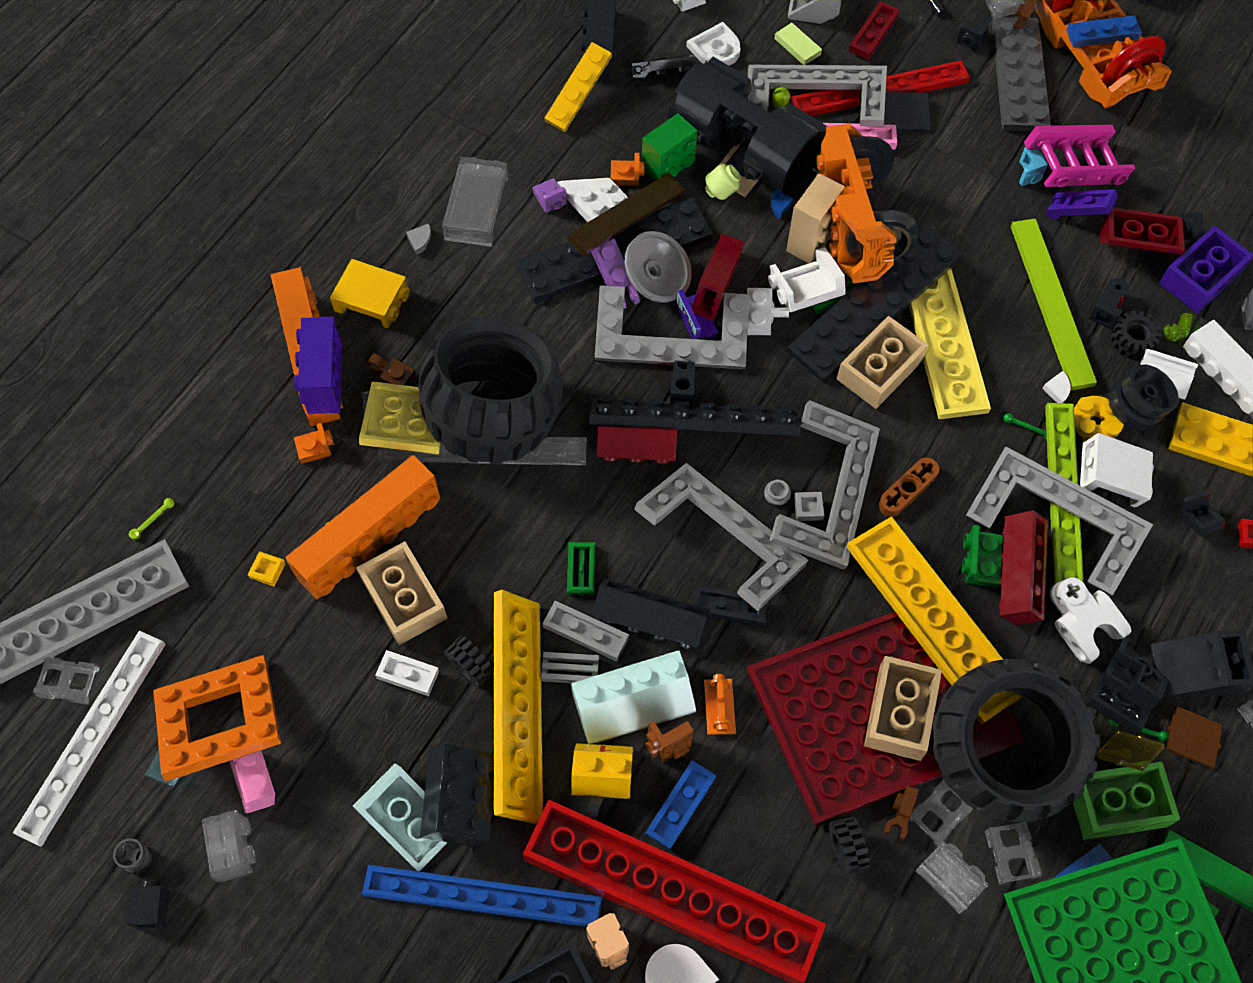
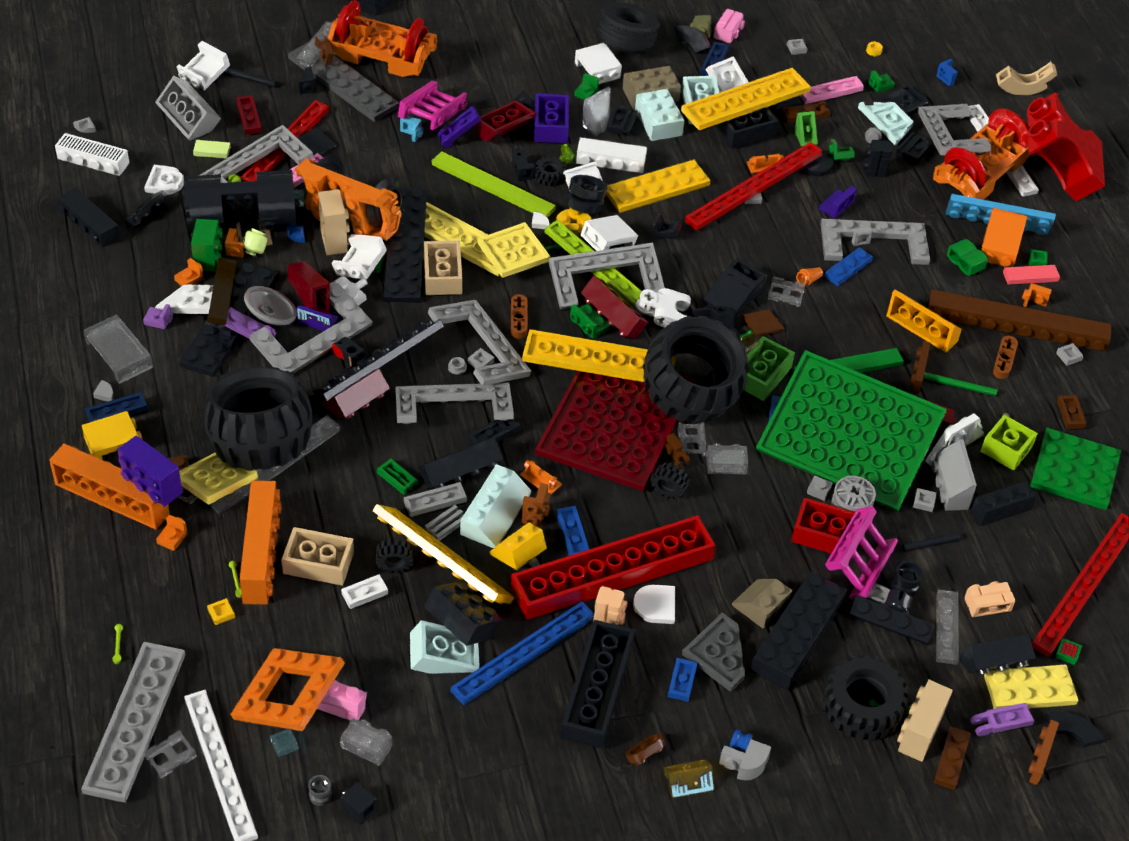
camera: 50 degrees left, 15 degrees down
yellow plate [545,42,612,133] -> none
tan brick [864,656,942,761] -> none
clear piece [985,822,1042,885] -> none
blue plate [1066,15,1142,47] -> none
none -> dark blue plate [85,392,148,423]
none -> orange bracket [225,228,244,258]
none -> light yellow plate [478,222,550,278]

